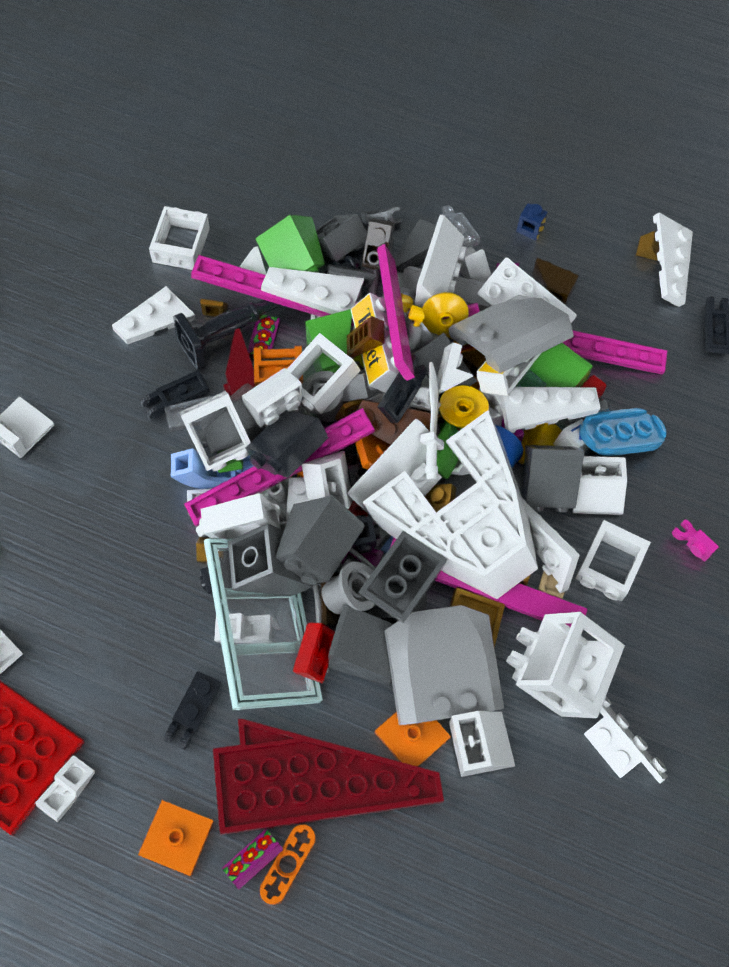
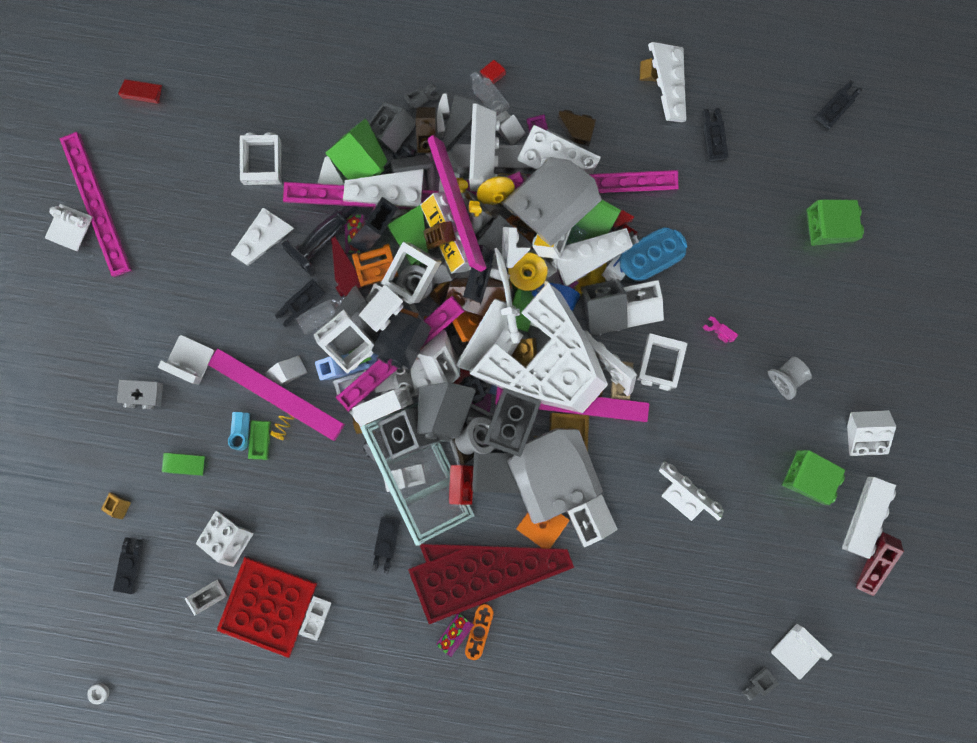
camera: 10 degrees left, 20 degrees up
orange plate [138,800,214,877] -> none
pearl gold slope [200,299,228,317] -> none
white piece [506,612,625,718] -> none
dark blue brick [516,203,548,241] -> none
none -> red slope [118,79,162,104]
none -> dark pink tile [208,348,345,441]
none -> medium azure piece [228,412,250,451]
none -> bright green tile [248,420,271,460]
none -> white slope [265,356,308,386]
none -> yellow piece [270,414,294,440]
none -> black brick [349,197,398,253]
none -> white slope [437,94,450,138]
none -> red slope [480,60,506,86]

